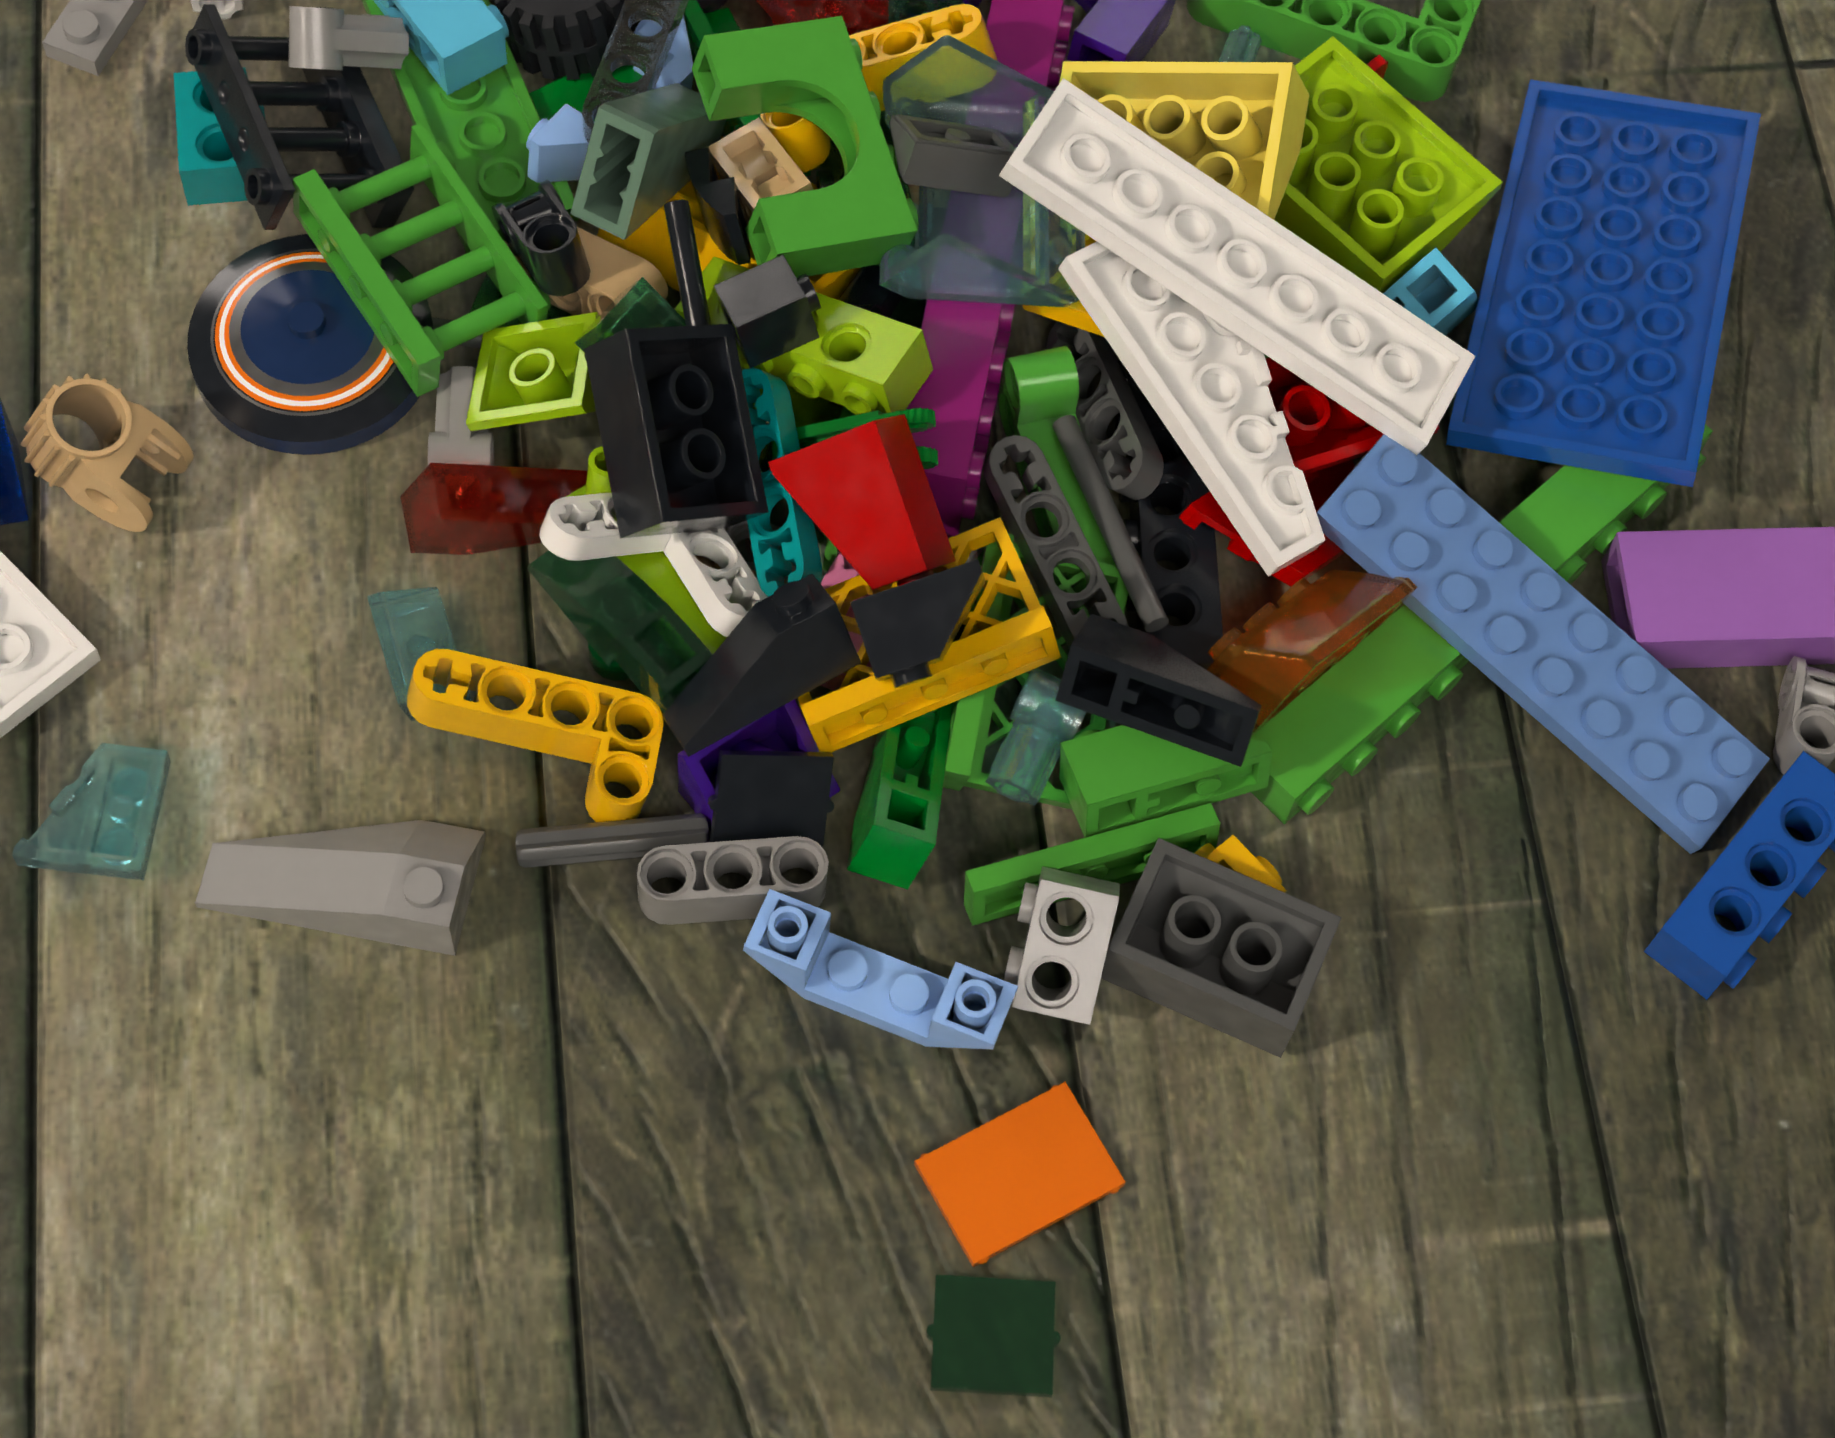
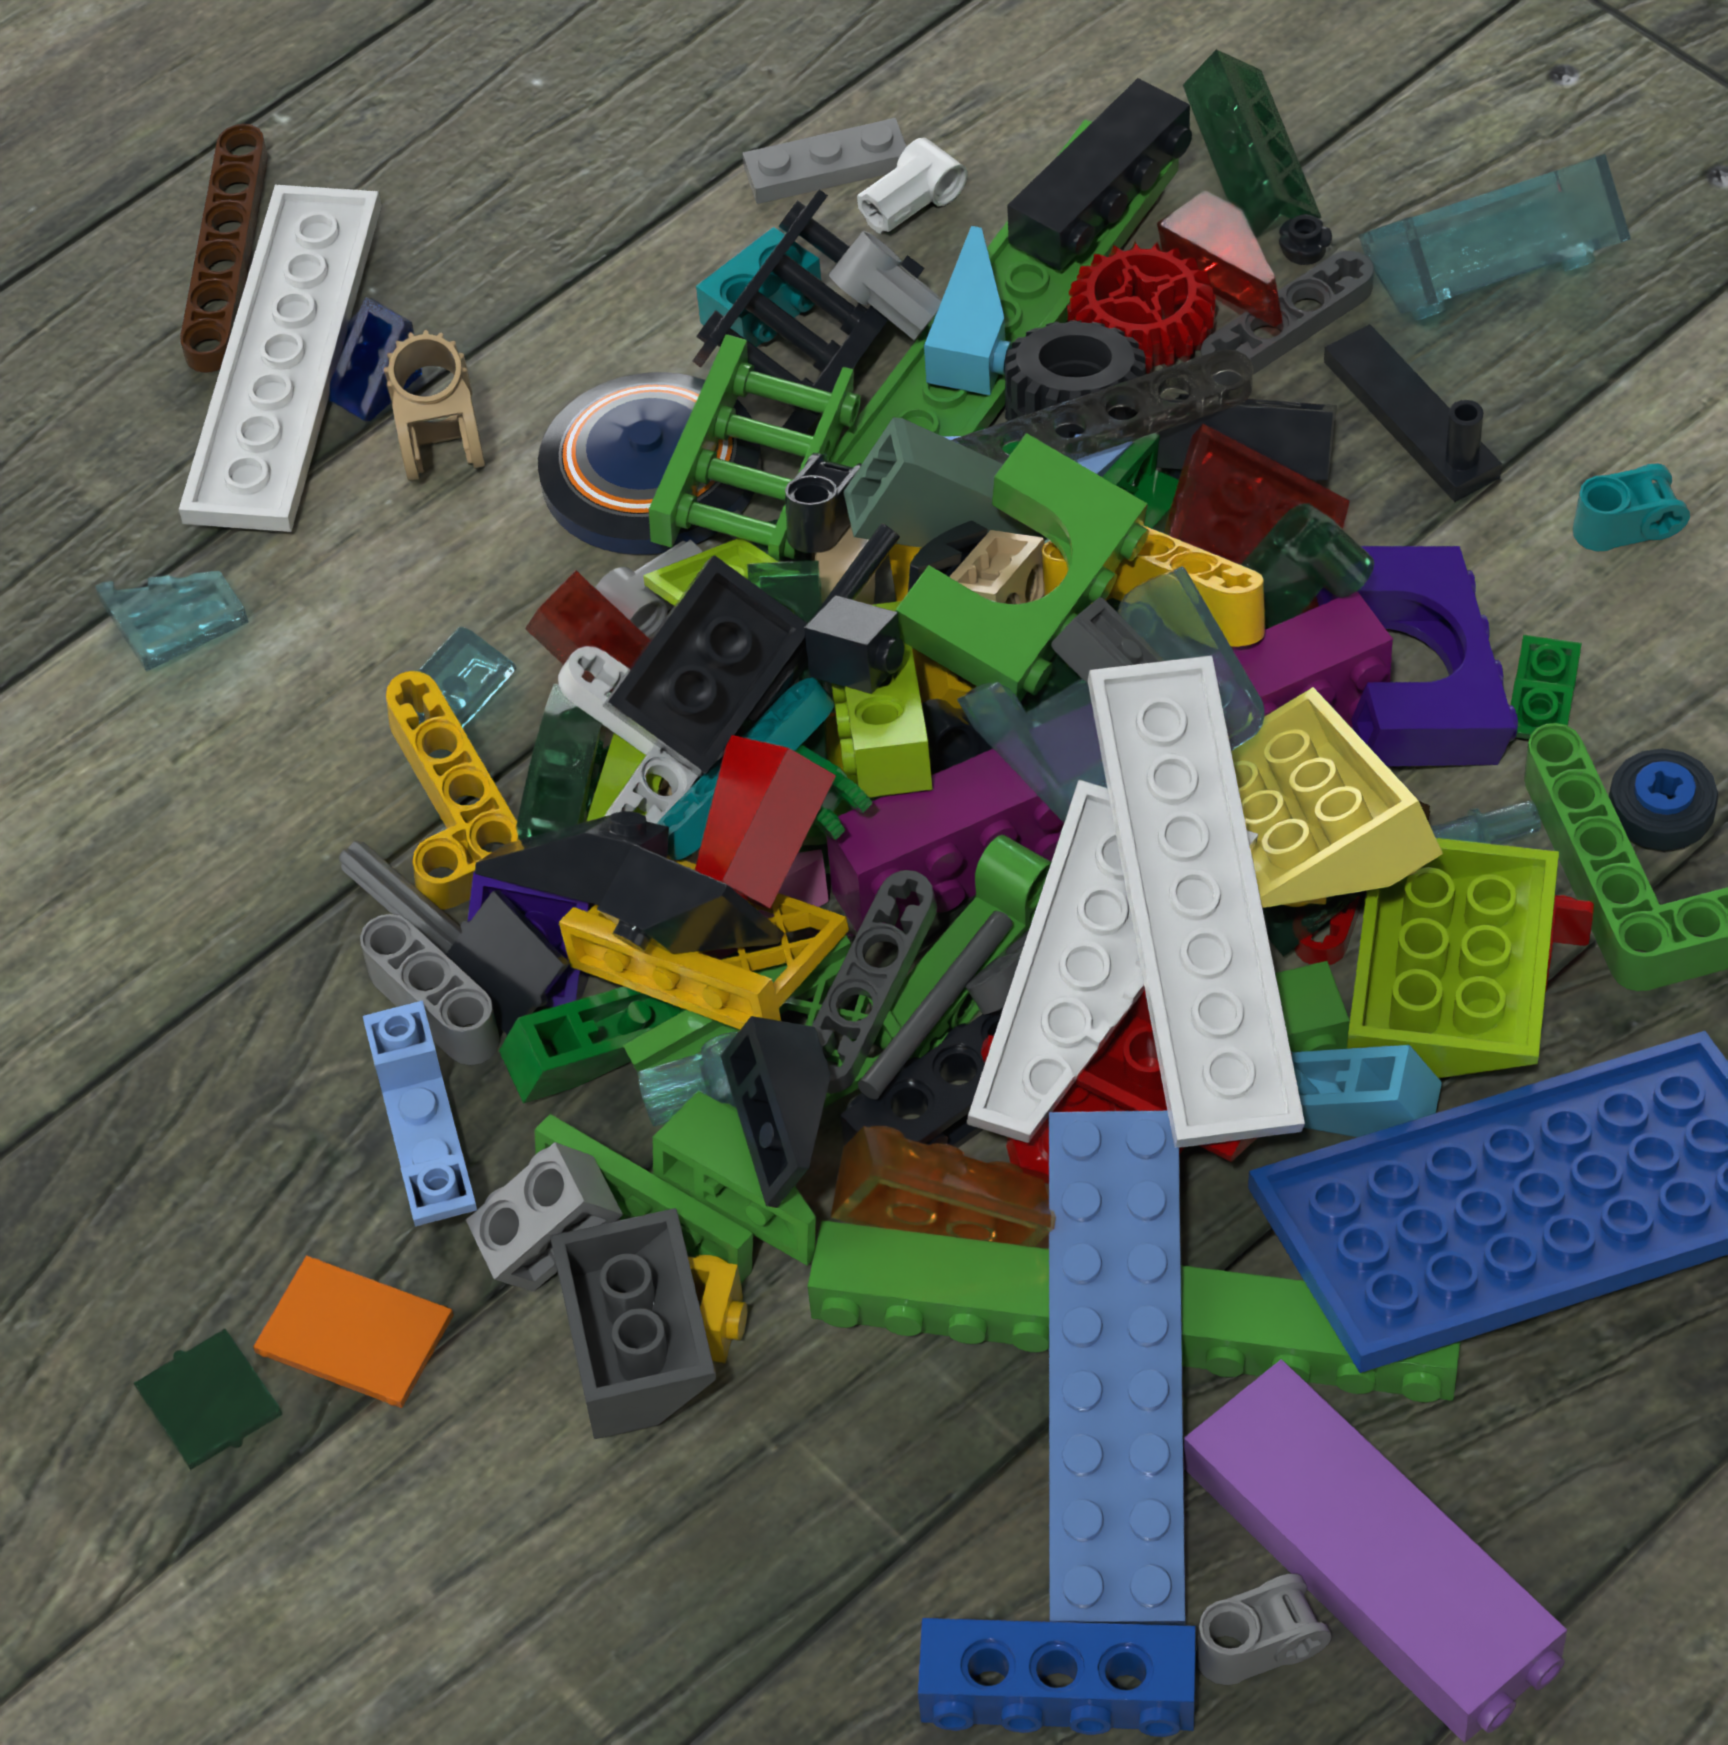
camera: 65 degrees right, 10 degrees down
light grey wedge [195,820,486,956] -> none

